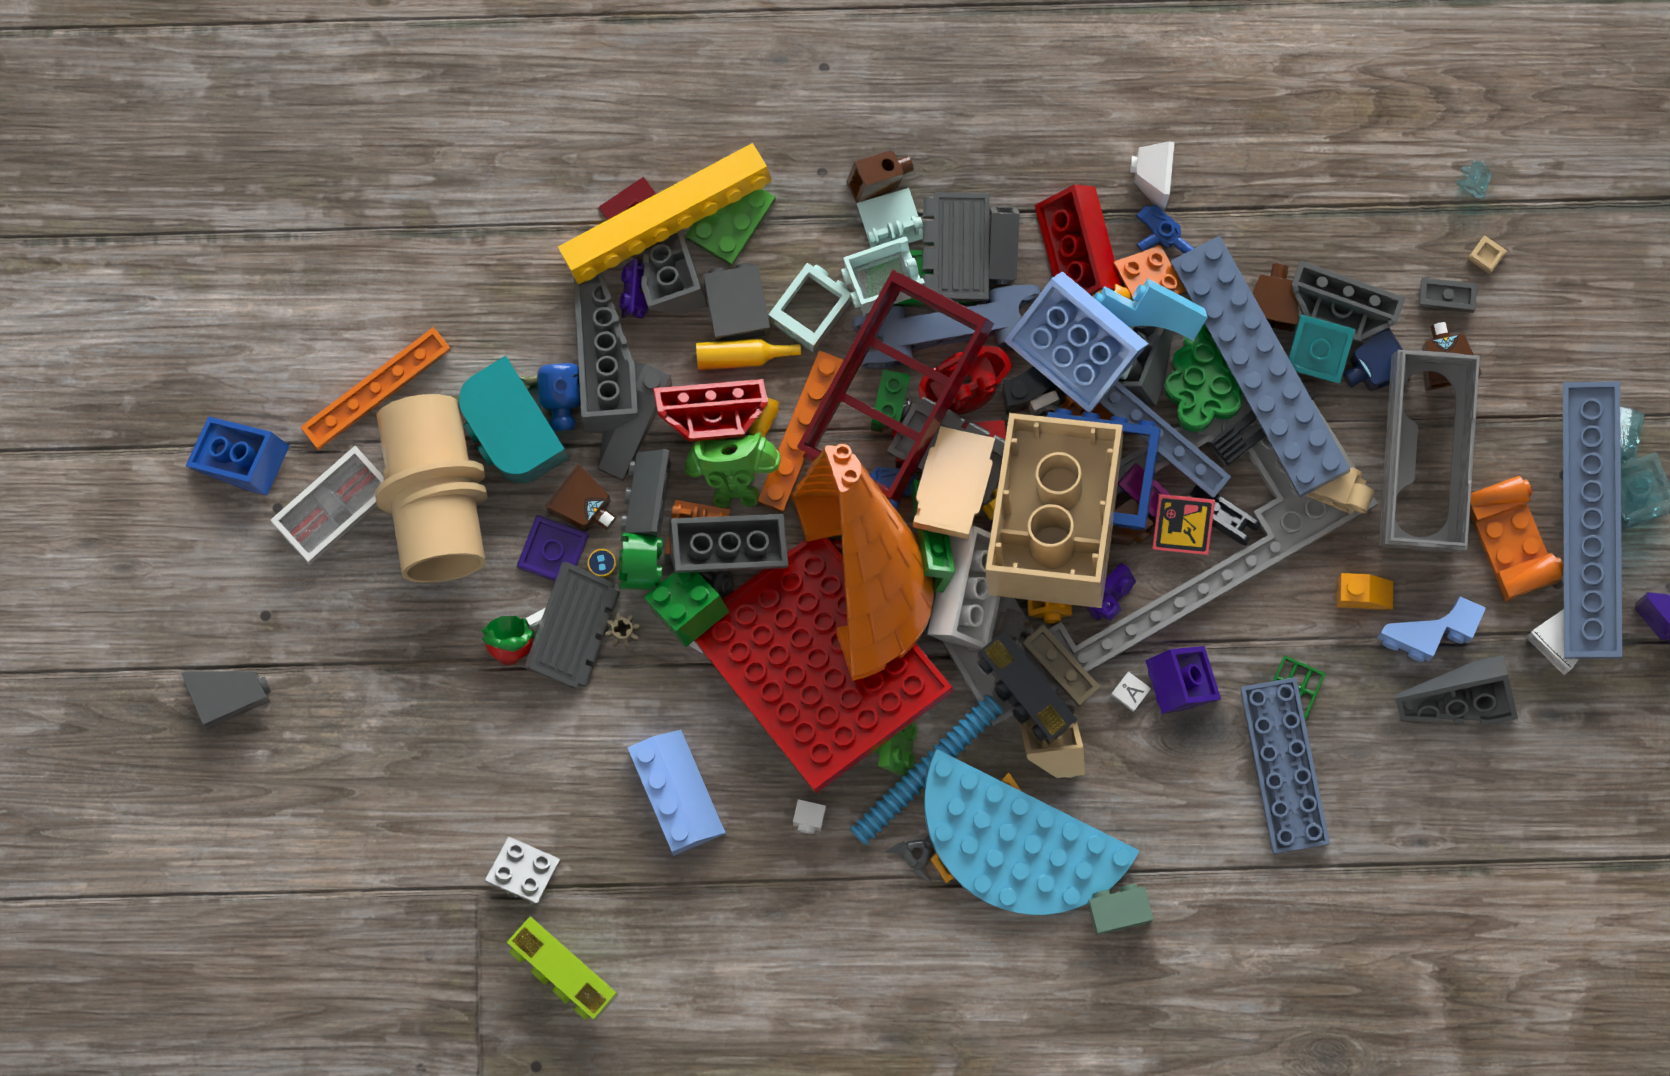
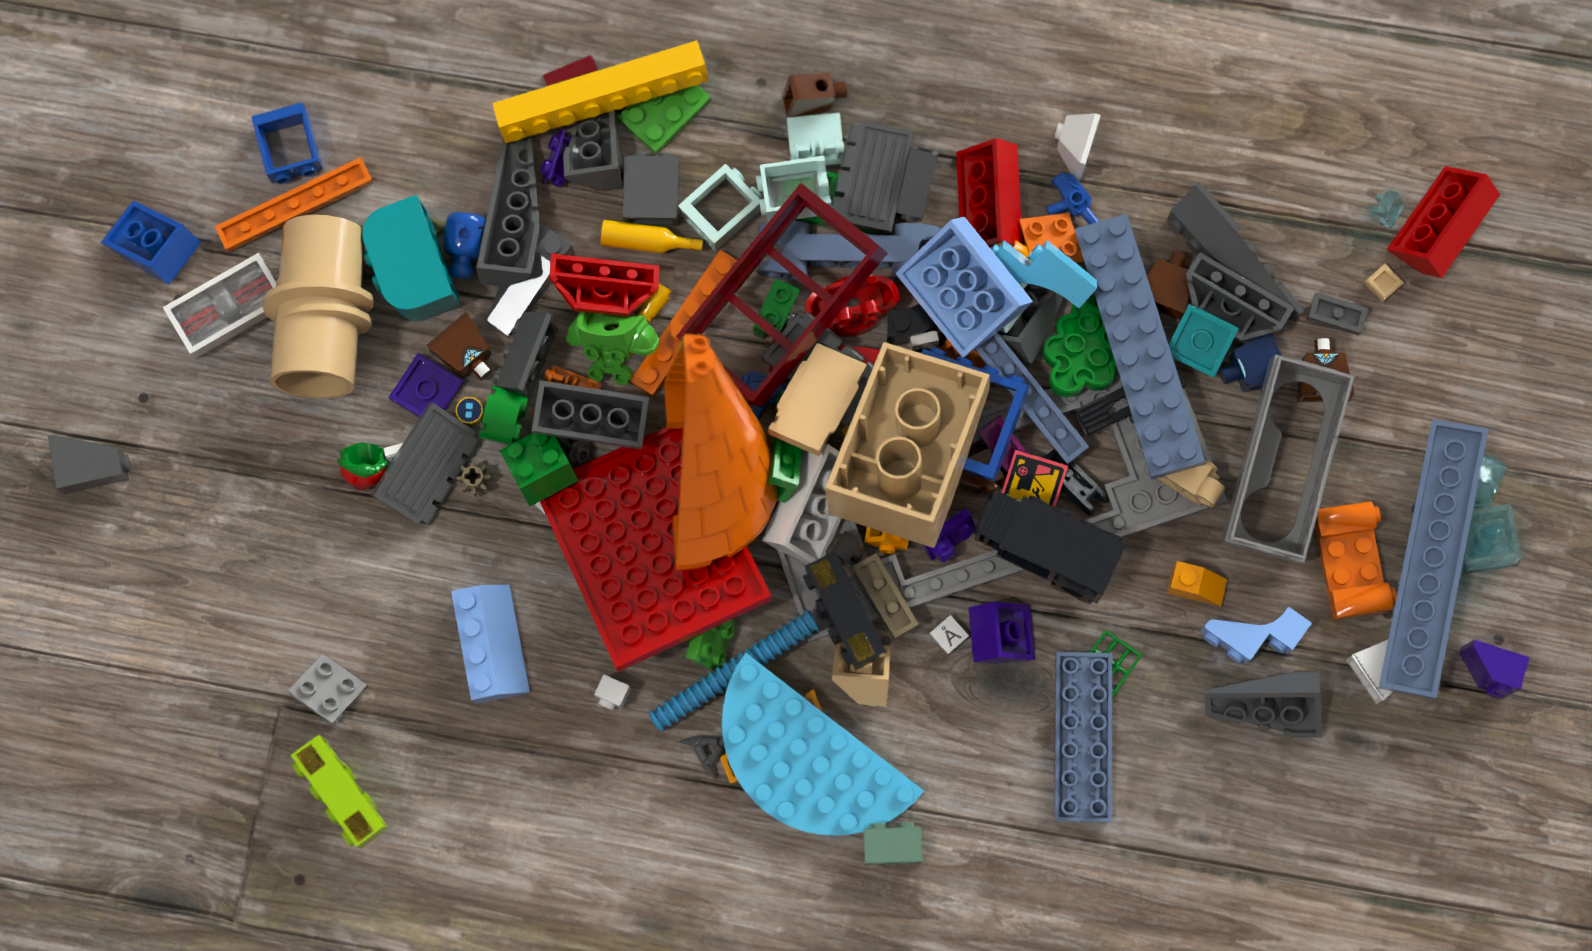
camera: 15 degrees right, 0 degrees up
none -> blue window [251,102,323,184]
none -> black piece [974,490,1126,604]
none -> dark grey wedge [1167,182,1304,321]
none -> red slope [1387,166,1500,279]

